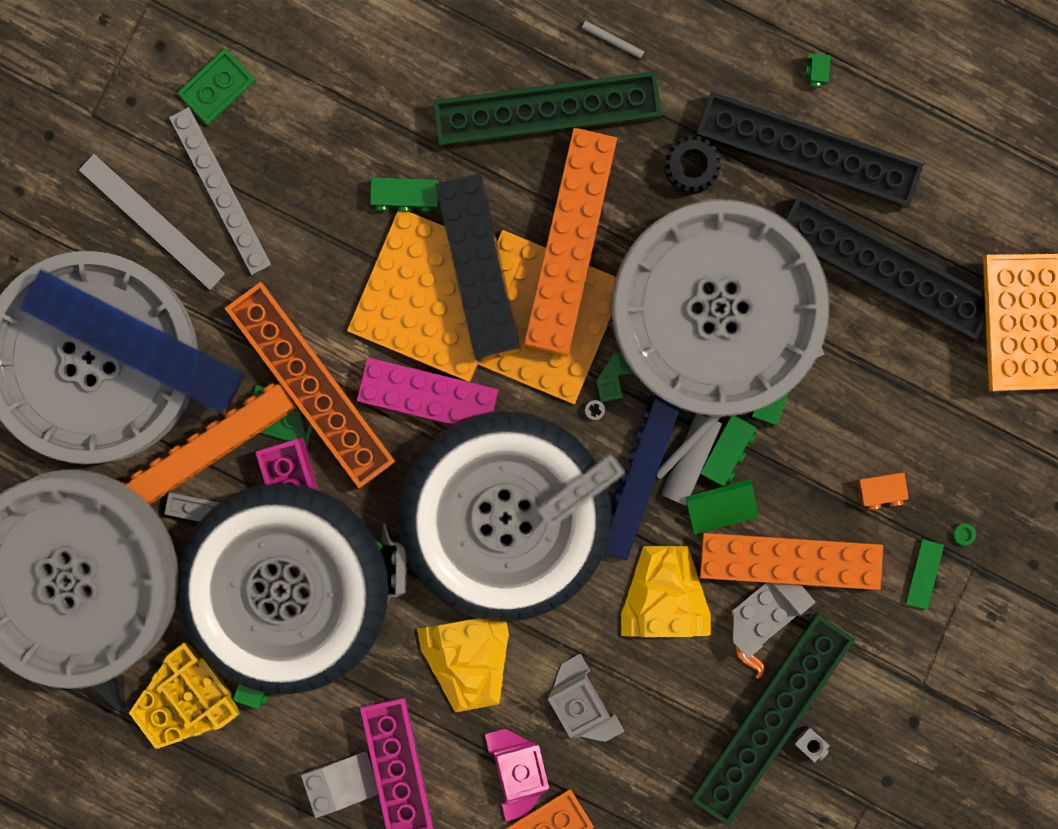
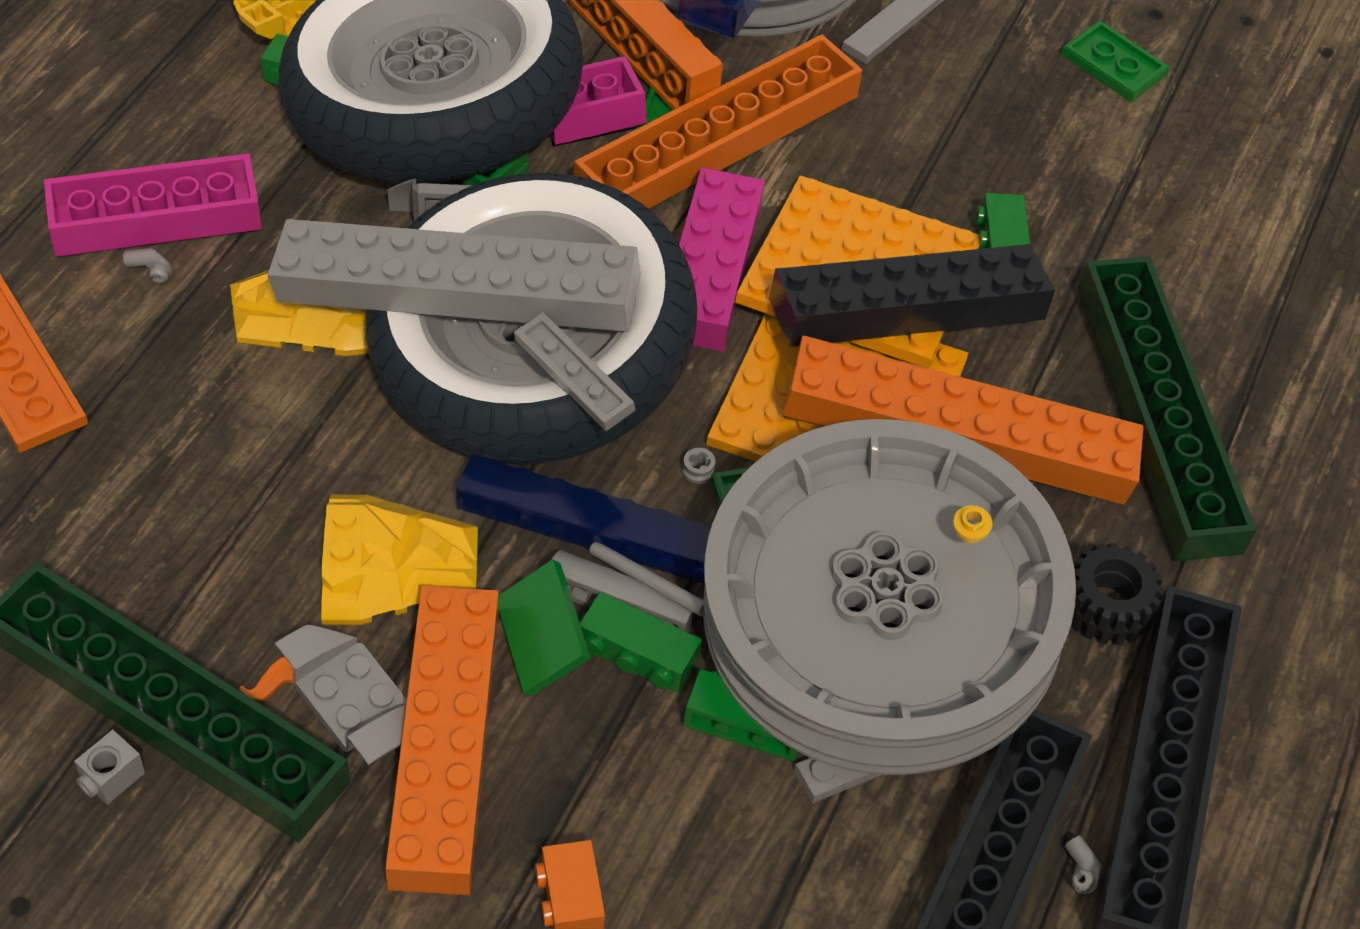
camera: 85 degrees right, 35 degrees down
light grey plate [169,107,272,276] -> none
light grey slope [301,751,379,818] -> none
dark pink piece [484,729,549,821] -> none
light grey piece [548,653,625,742] -> none
light grey bar [582,21,645,59] -> none
green brick [805,53,831,88] -> none
none -> light grey arm [123,248,172,283]
none -> light grey brick [268,219,641,332]
none -> yellow plate [953,505,993,543]
none -> light grey arm [1065,836,1102,894]

